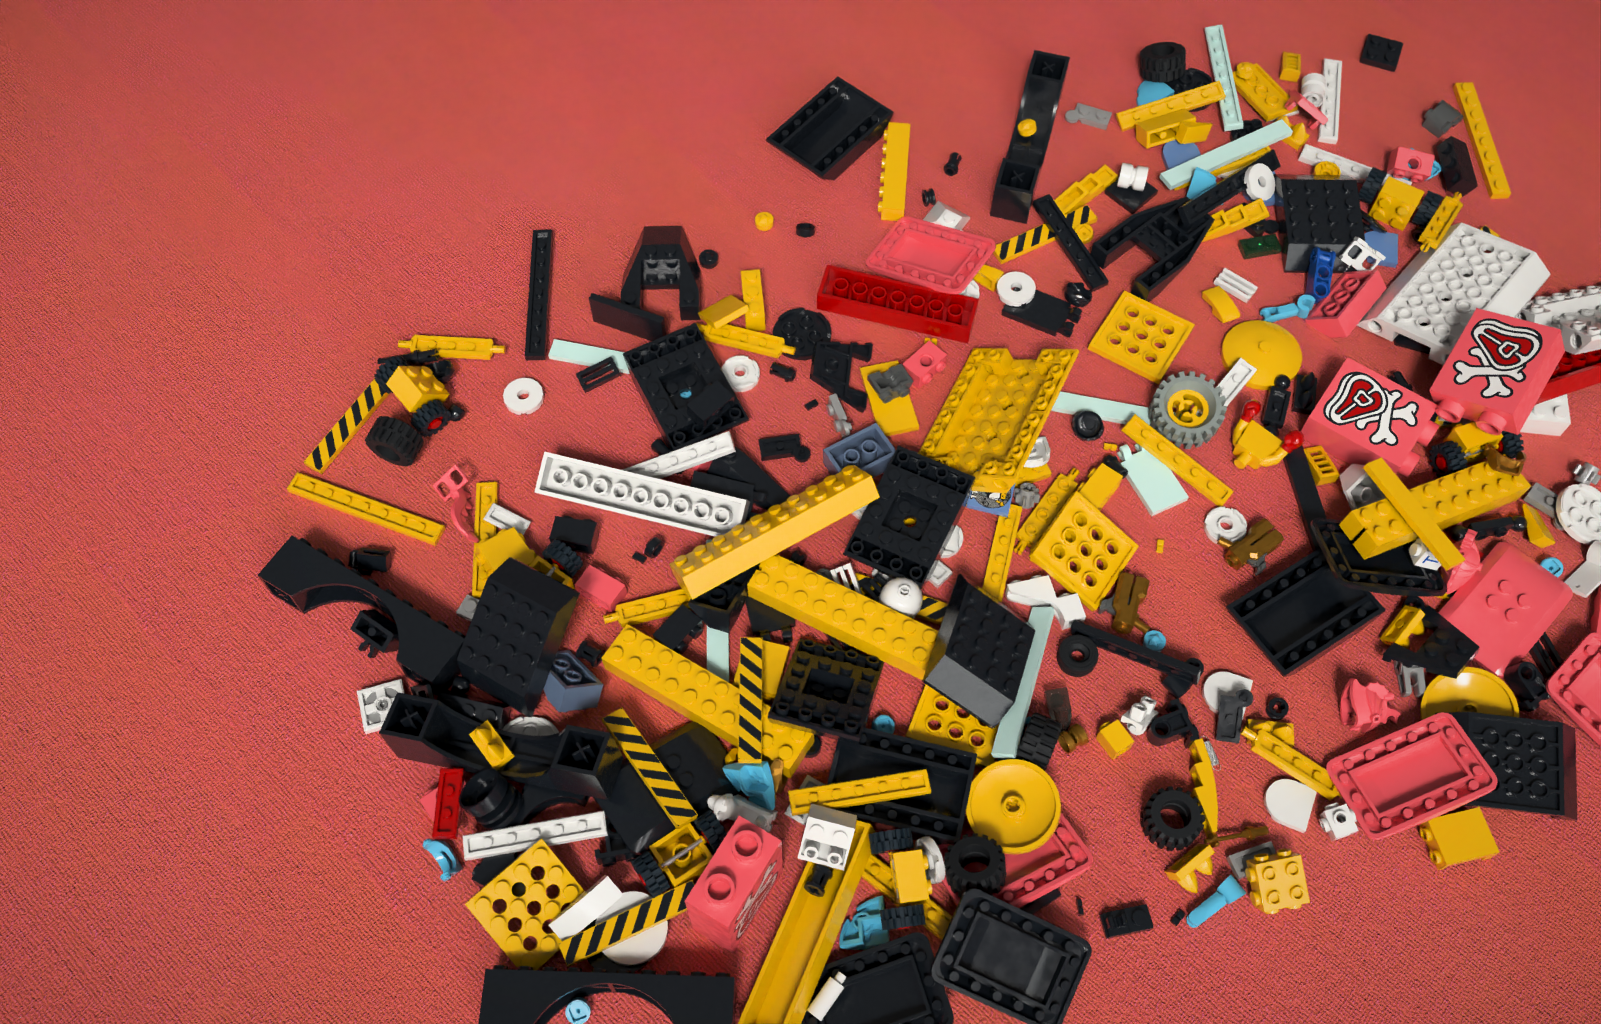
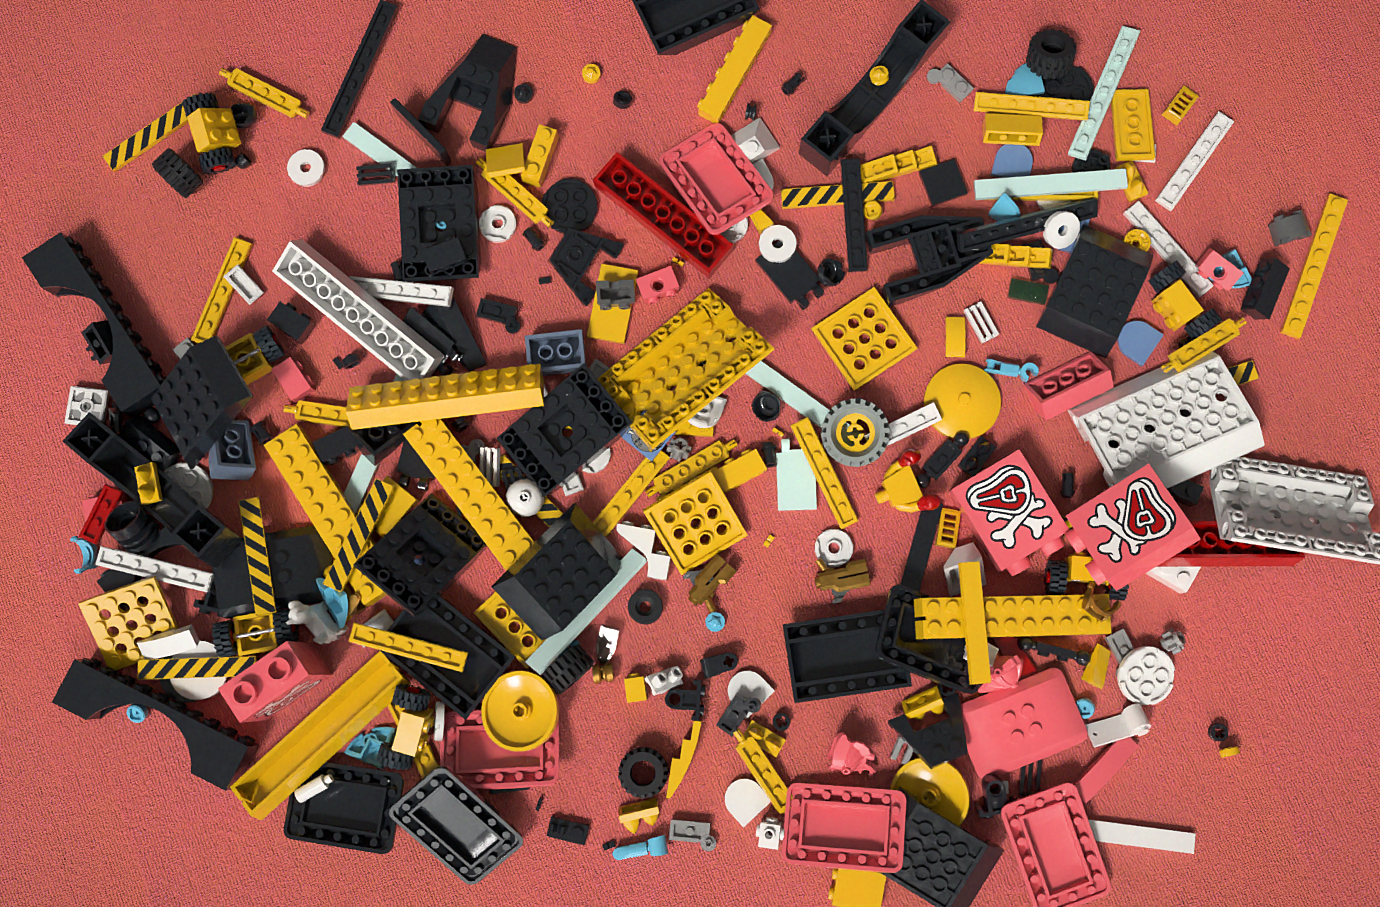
camera: 30 degrees right, 20 degrees up
yellow tile [287,472,446,546] -> none
black piece [348,548,391,576] -> none
black pin [378,348,440,369] -> none
coral piece [432,464,479,543] -> none
yellow brick [474,527,537,578] -> none
white slope [798,804,857,871] -> none
black bush [804,864,833,897] -> none
light grey hinge [826,394,852,439] -> none
medium azure tile [871,715,895,734] -> none
black tyre [944,833,1006,898] -> none
black tile [1071,620,1201,685] -> none
white wheel [1117,162,1149,192] -> none
yellow slope [1175,121,1213,144] -> none
white piece [1200,736,1221,771] -> none
pearl gold piece [1204,826,1269,848] -> none
yellow tile [1236,62,1255,79] -> none
yellow brick [1245,848,1310,914] -> none
coral piece [1284,89,1328,130] -> none
white wheel [1301,73,1326,107] -> none
blue piece [1305,247,1336,304] -> none
white piece [1339,236,1386,271] -> none
black plate [1359,34,1403,72] -> none
black dish [1361,210,1387,233] -> none

